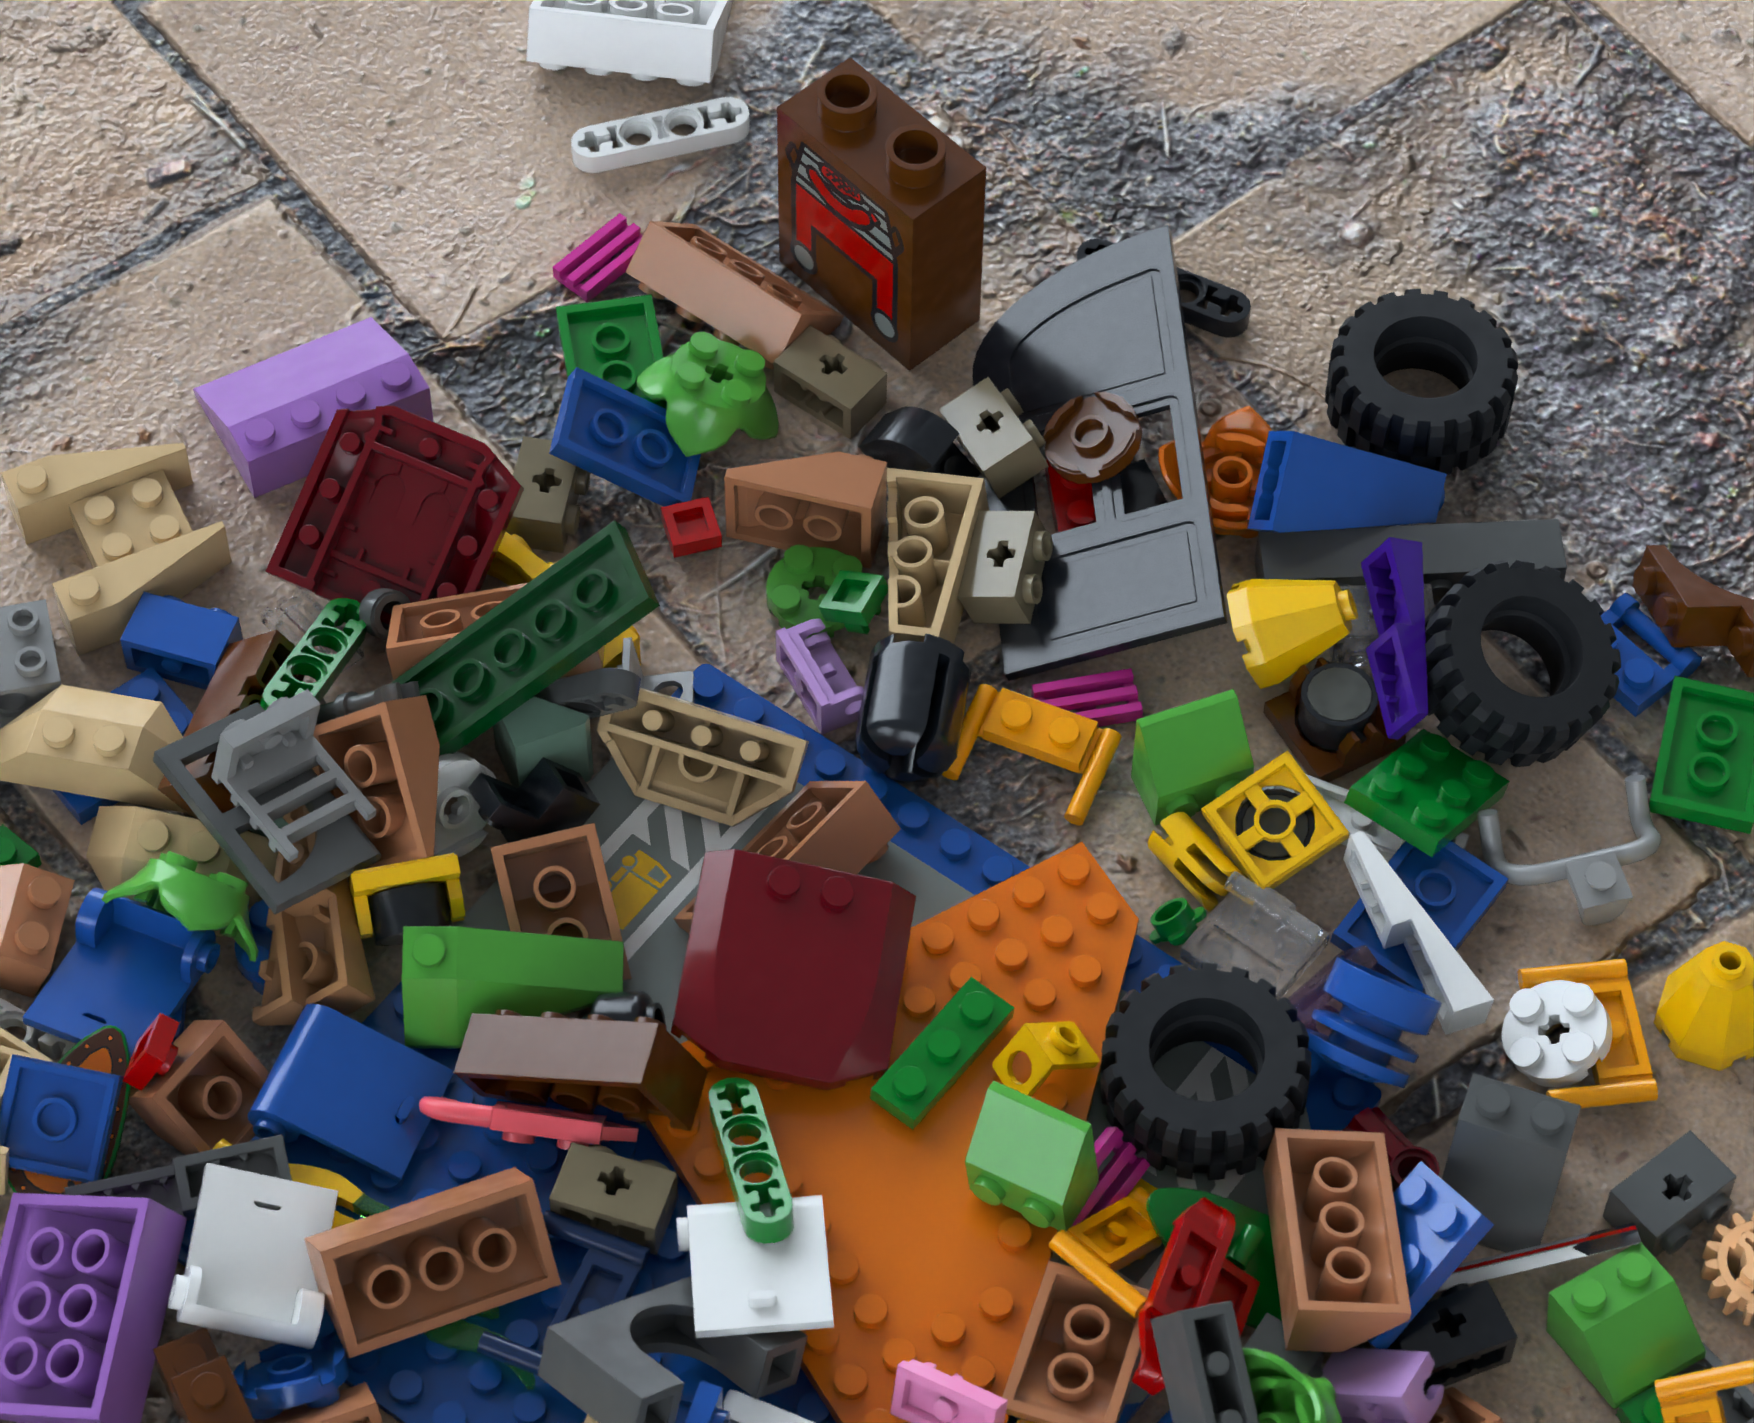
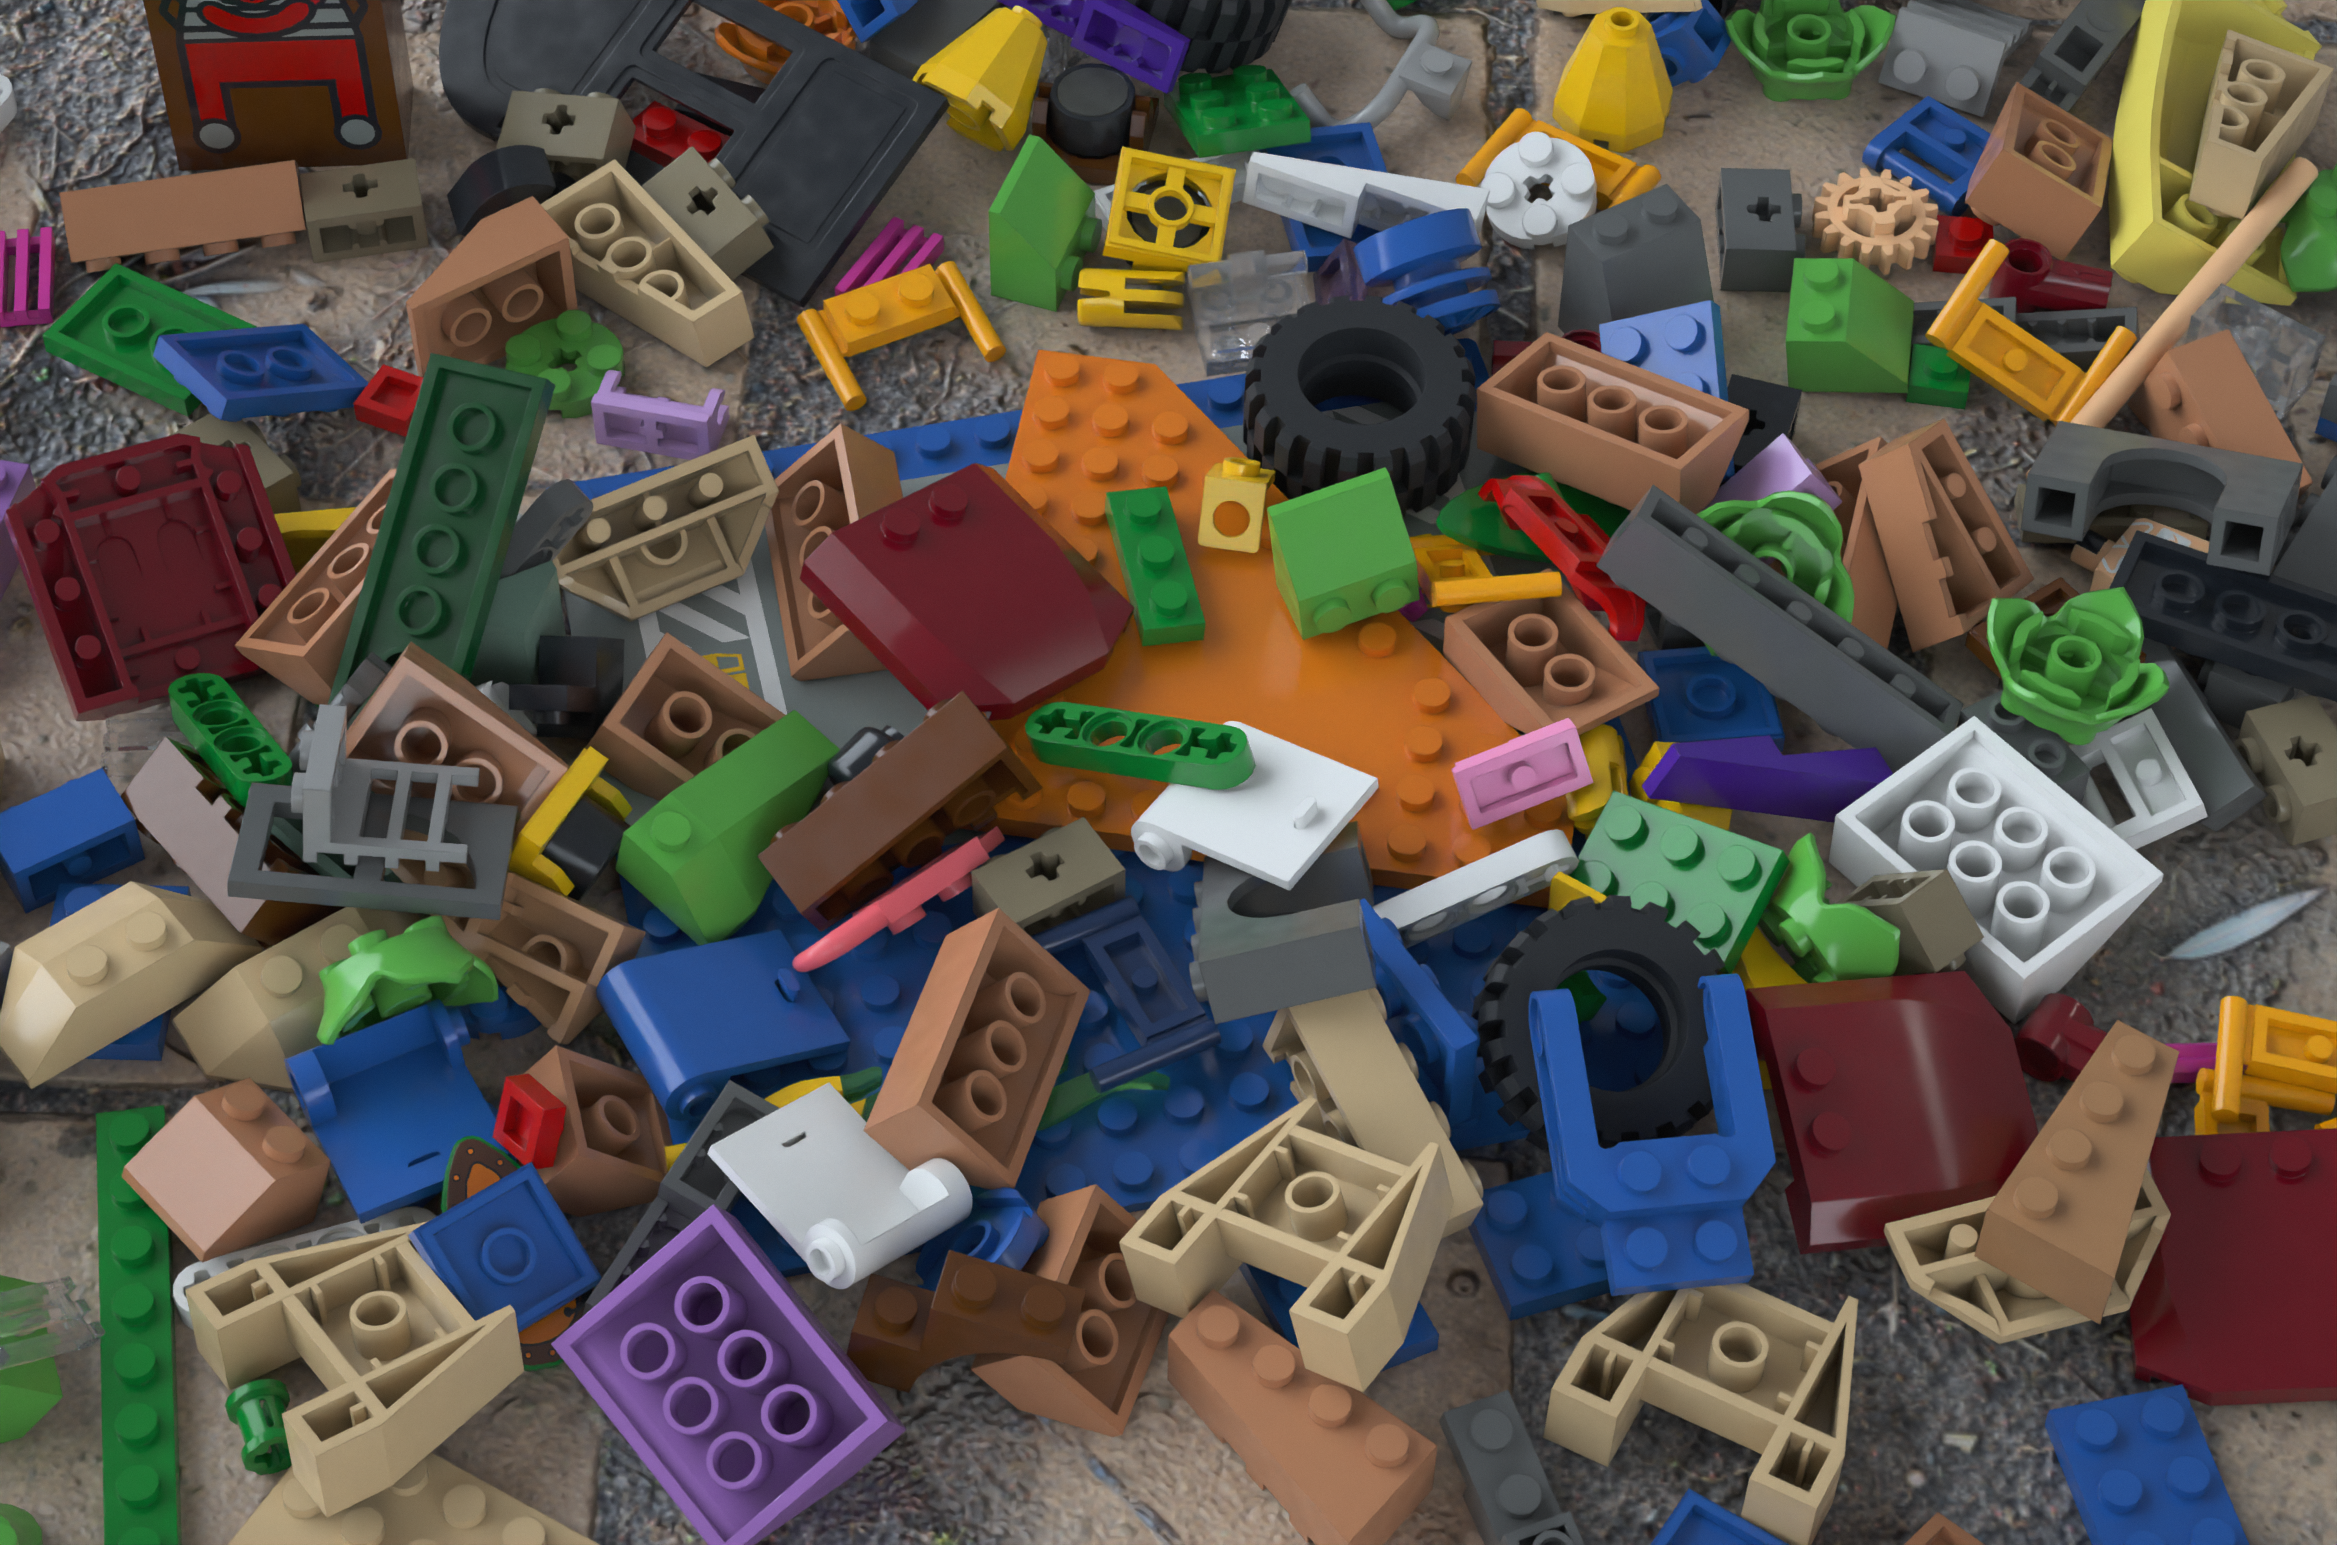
camera: 50 degrees left, 5 degrees down
dark grey piece [359,588,411,640] -> none
bright green brick [636,332,779,457] -> none
green tile [818,570,888,635] -> none
black cylinder [855,634,971,782] -> none
reddish brown tile [1043,392,1143,484] -> none
green plate [1149,898,1207,946] -> none
sticker [1437,1223,1641,1292] -> none

